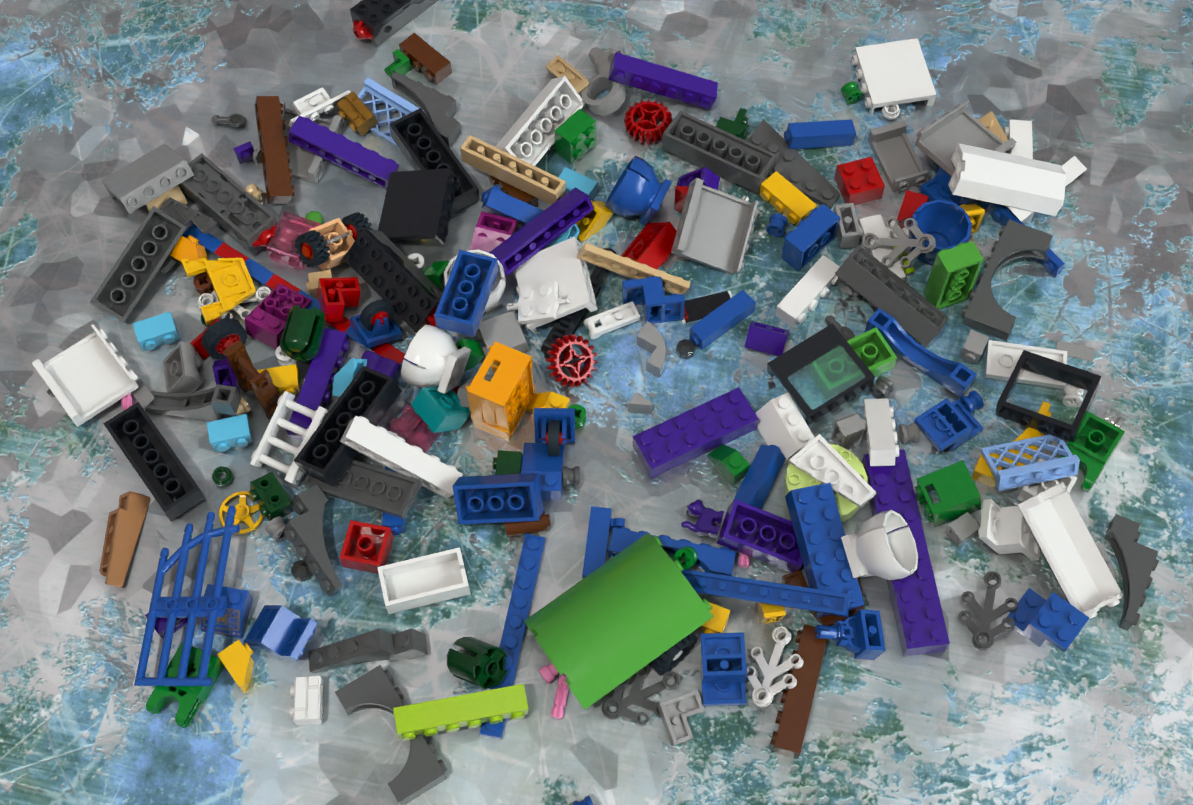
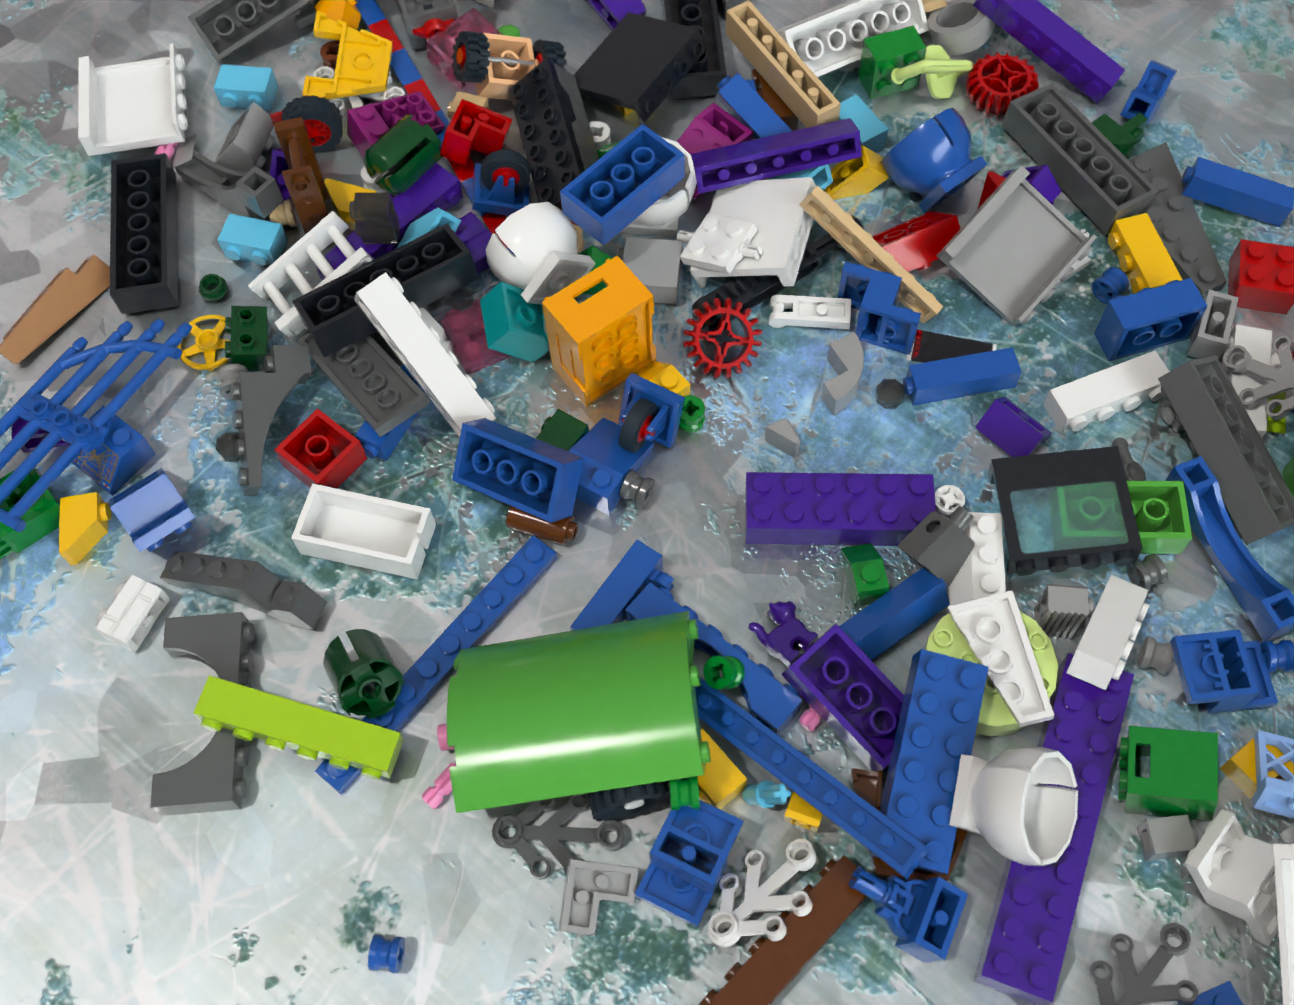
camera: 30 degrees right, 0 degrees up
none -> clear smoke brick [349,193,400,244]
none -> green wheel [669,776,700,811]
none -> medium azure axle [743,780,791,808]
none -> yellowish green piece [891,45,973,99]
none -> dark grey torso [897,506,974,587]
none -> white wheel [935,485,965,519]
none -> blue brick [1120,60,1177,126]

